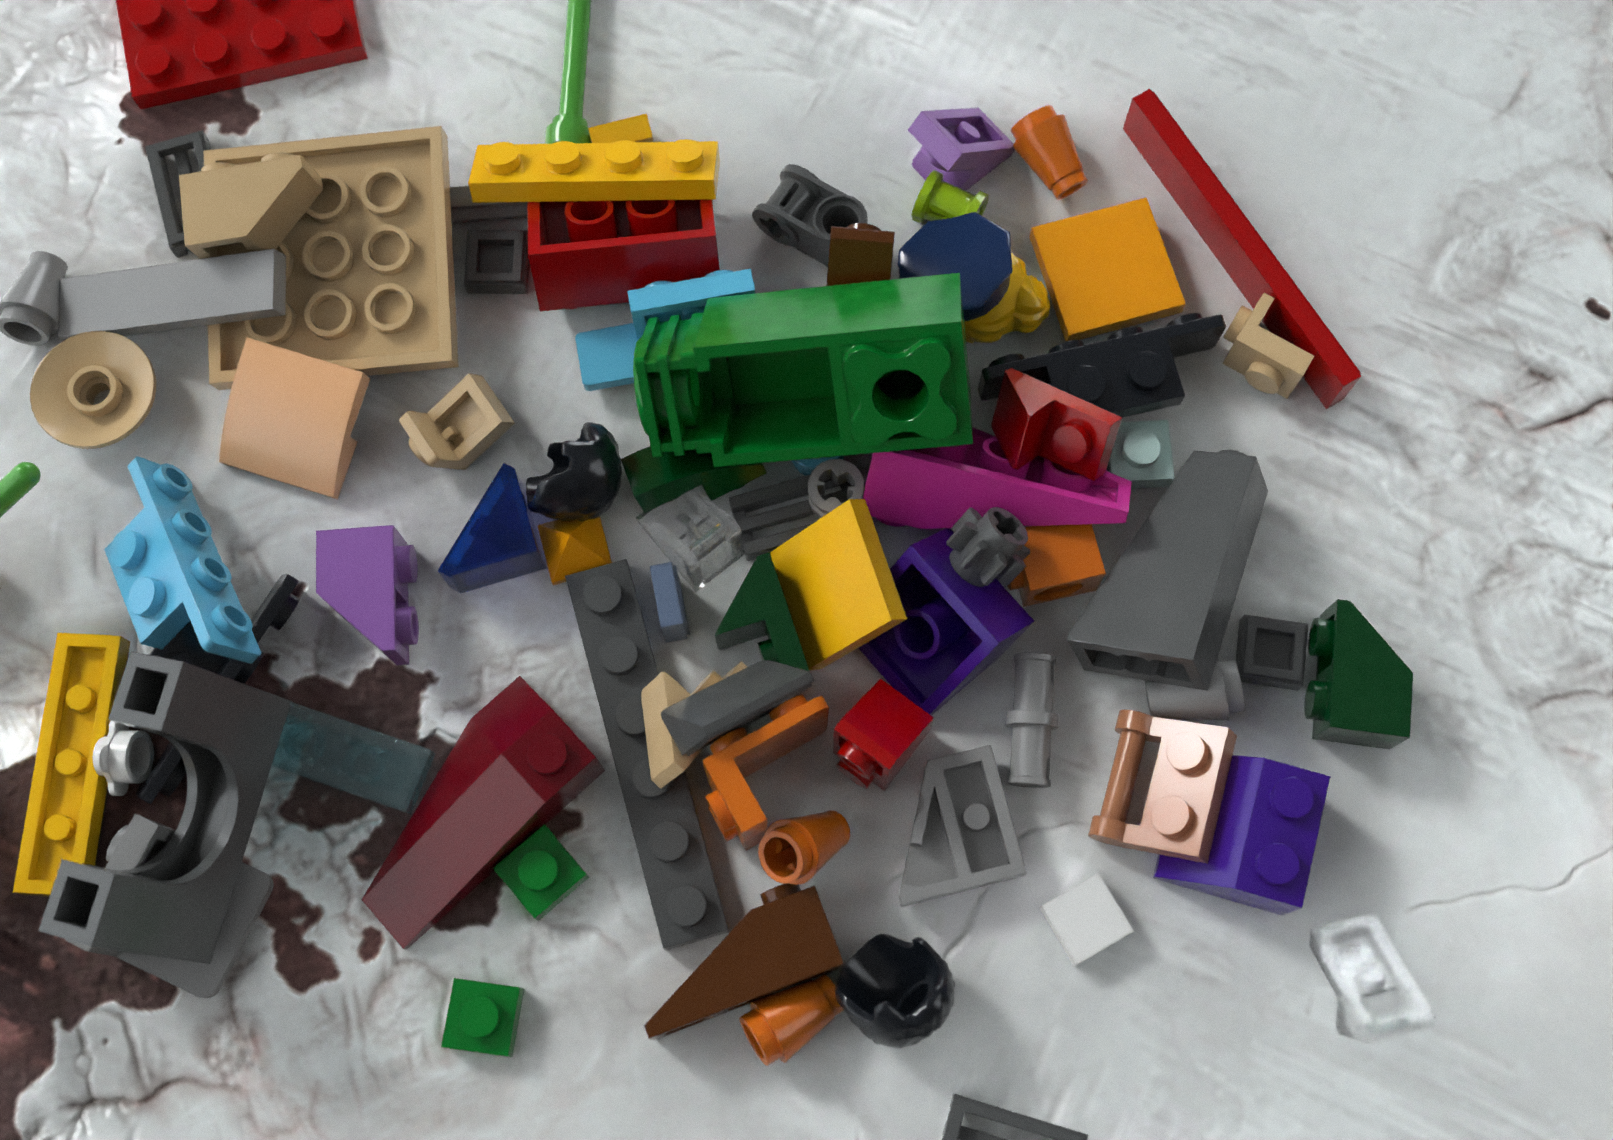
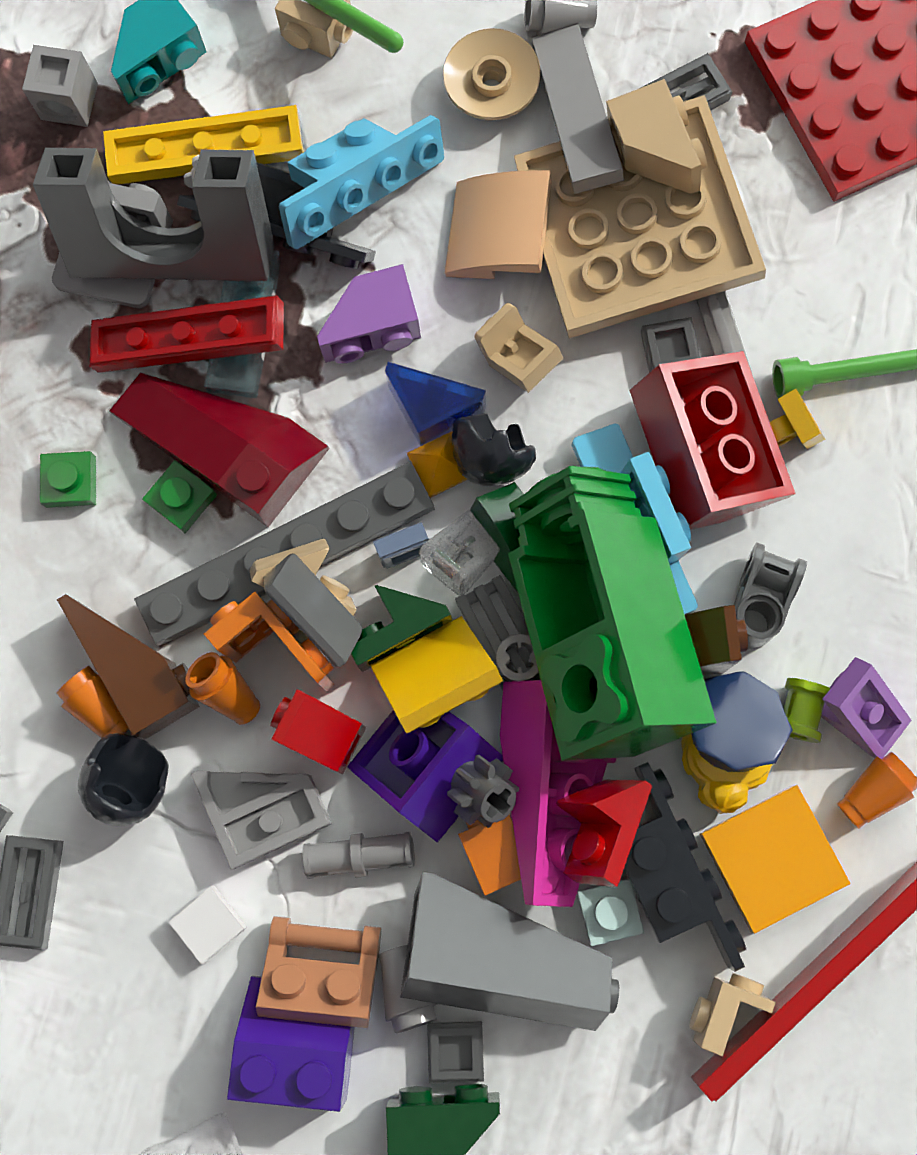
camera: 85 degrees right, 5 degrees up
yellow plate [468,139,720,203] -> none
none -> red tile [89,295,284,373]

